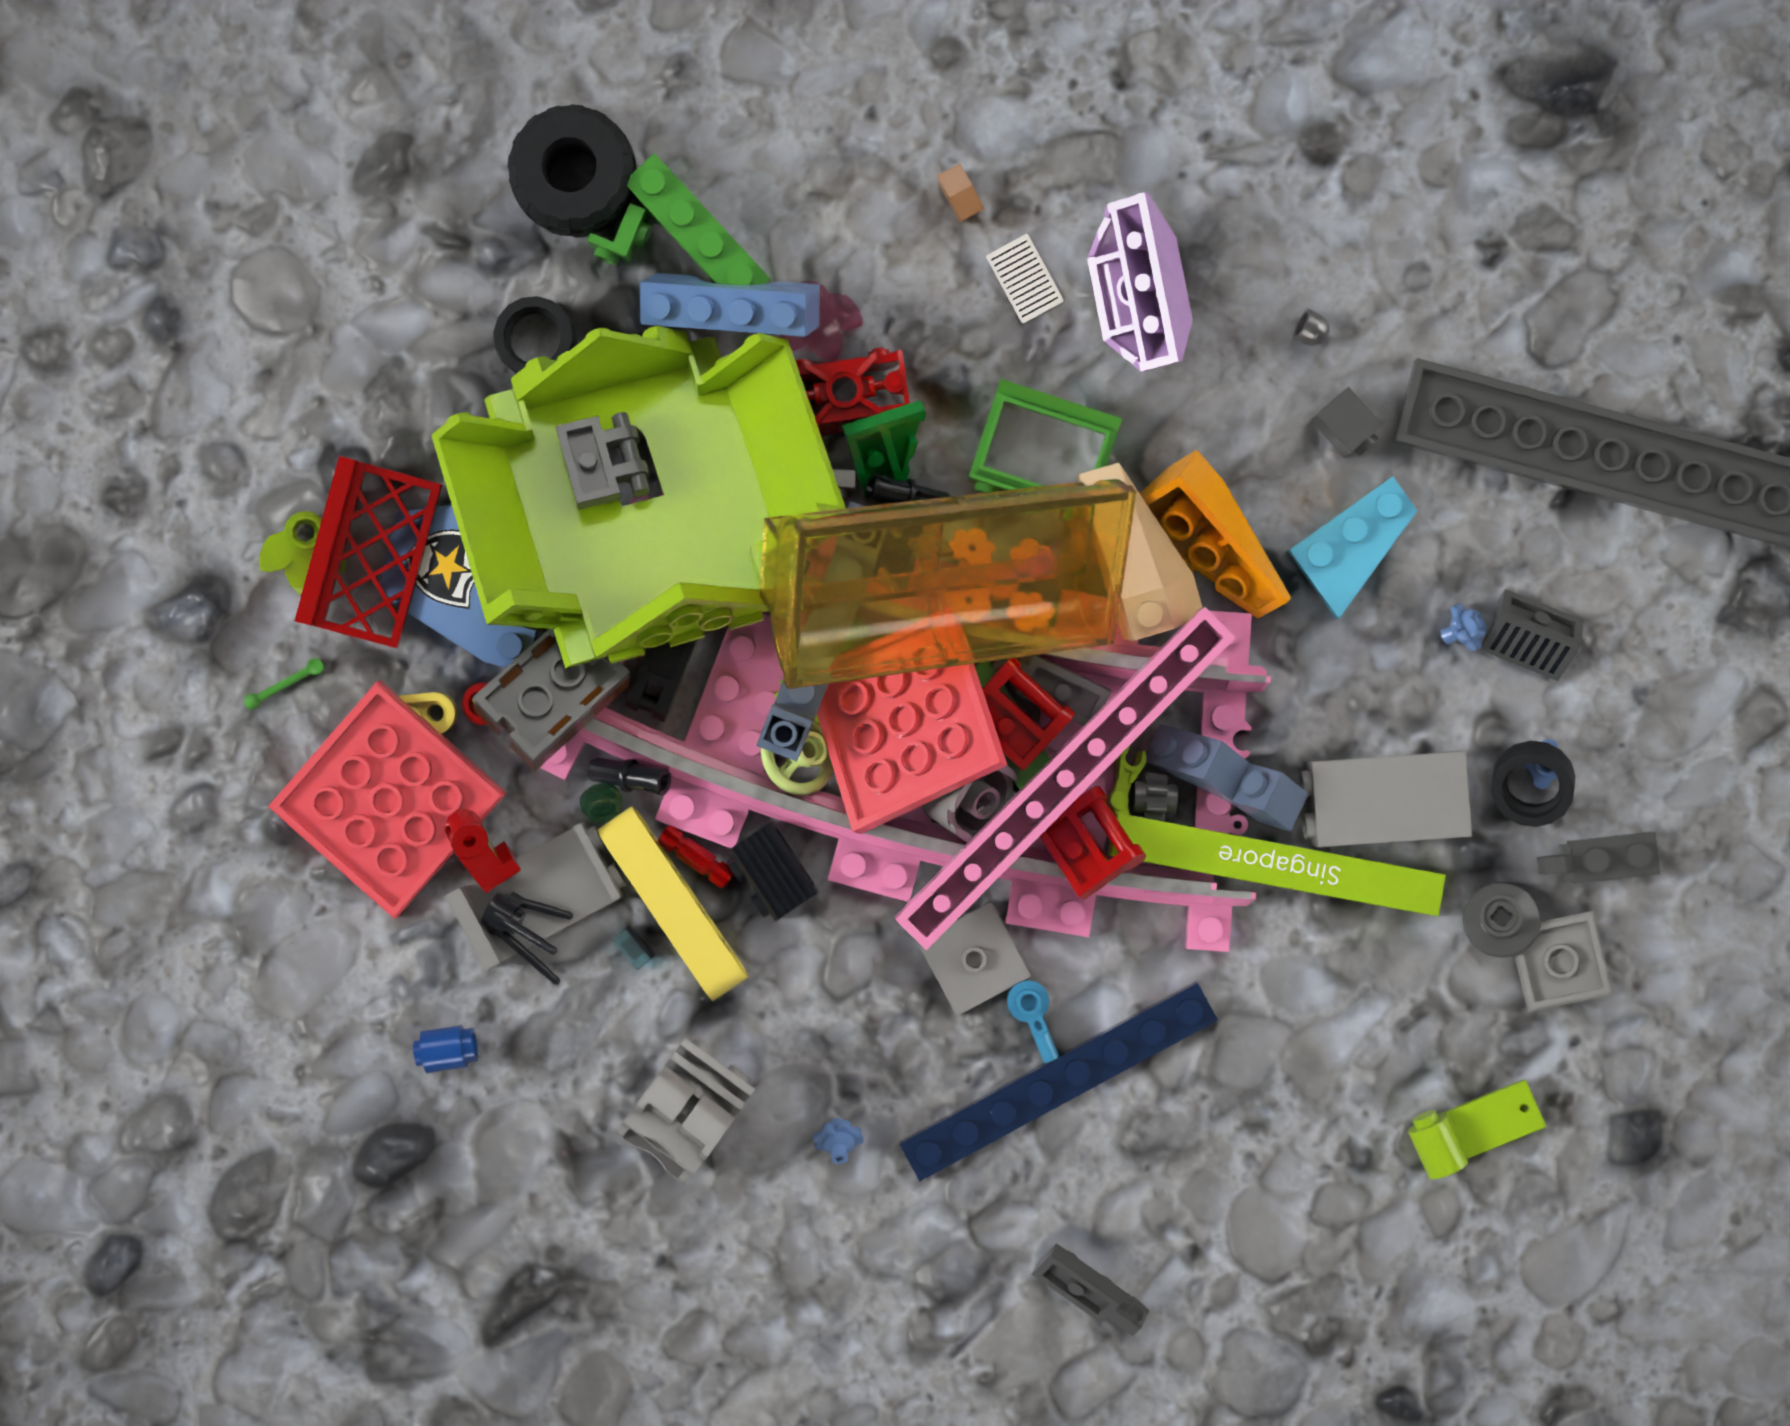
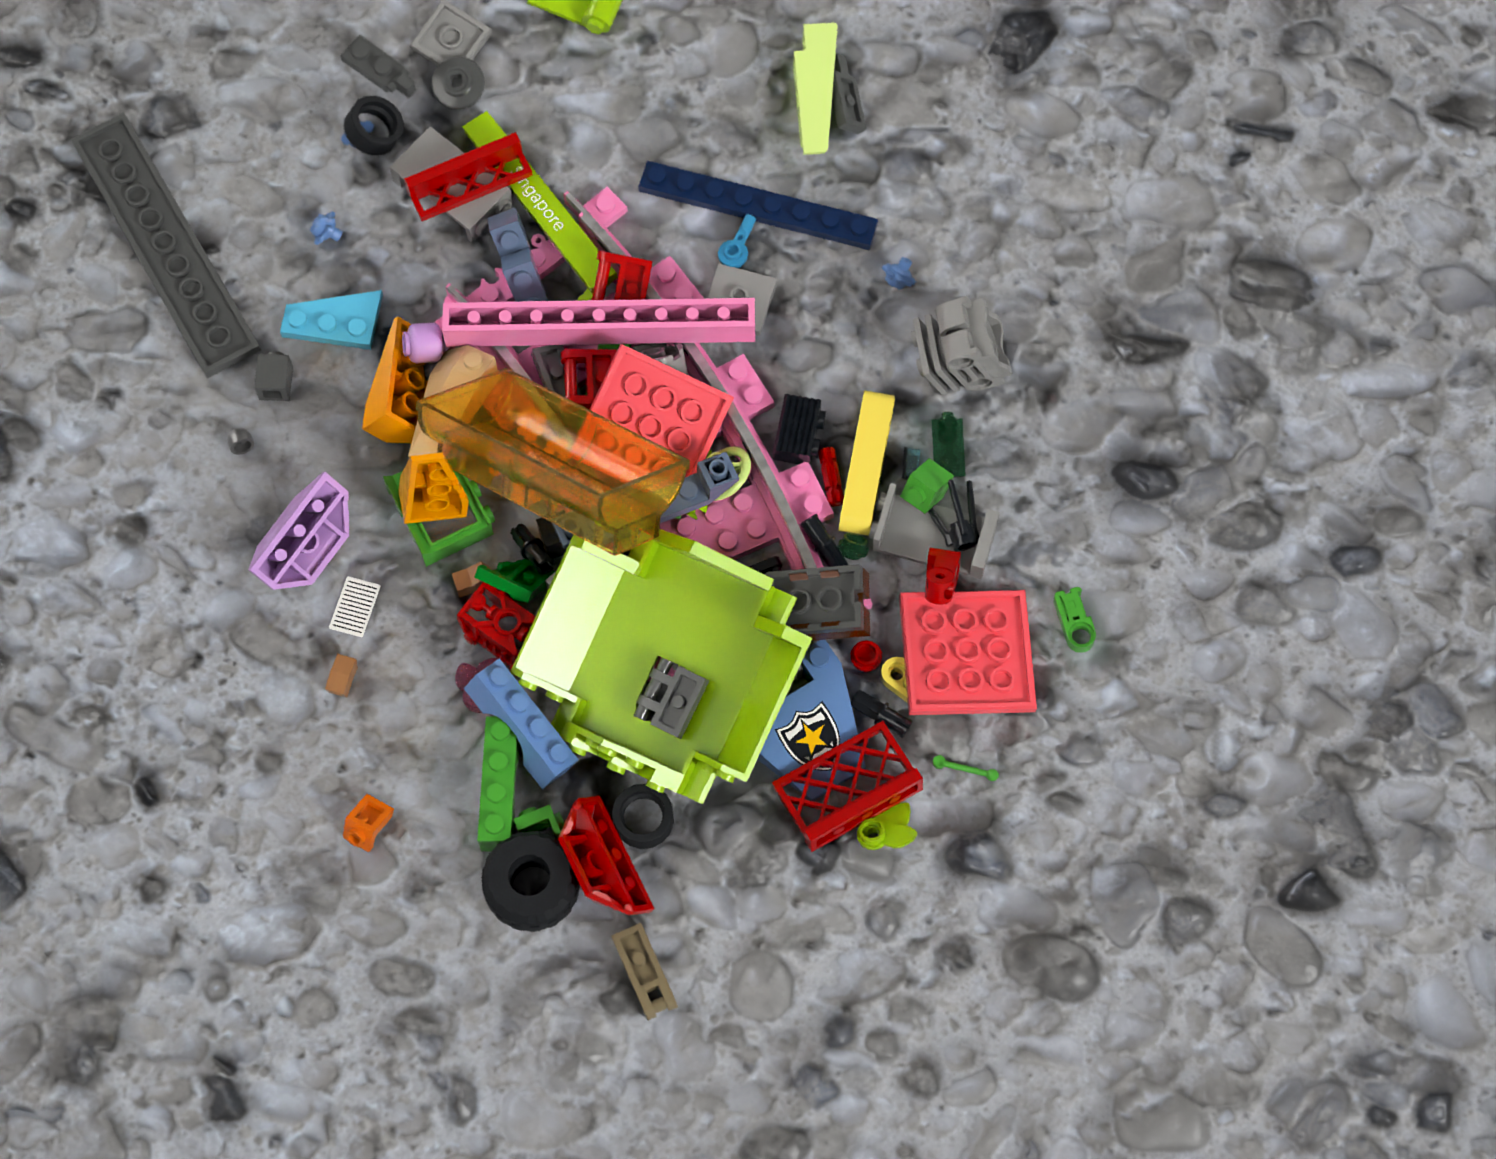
camera: 130 degrees left, 20 degrees down
blue brick [413,1025,478,1074] -> none
dark grey gear [1131,772,1178,822] -> none
dark grey panel [1480,589,1584,681] -> none
none -> orange bracket [343,794,394,852]
none -> light orange wedge [398,453,469,524]
none -> lavender head [402,323,448,363]
none -> red fence [404,132,533,222]
none -> medium nougat piece [452,561,490,598]
none -> red wedge [558,796,655,915]
none -> dark tan plate [611,923,678,1020]
none -> yellowish green wedge [793,23,838,155]
none -> black axle [851,690,913,738]
none -> bright green brick [900,458,954,514]
none -> clear green hinge [931,411,966,477]
none -> bright green piece [1053,587,1096,653]

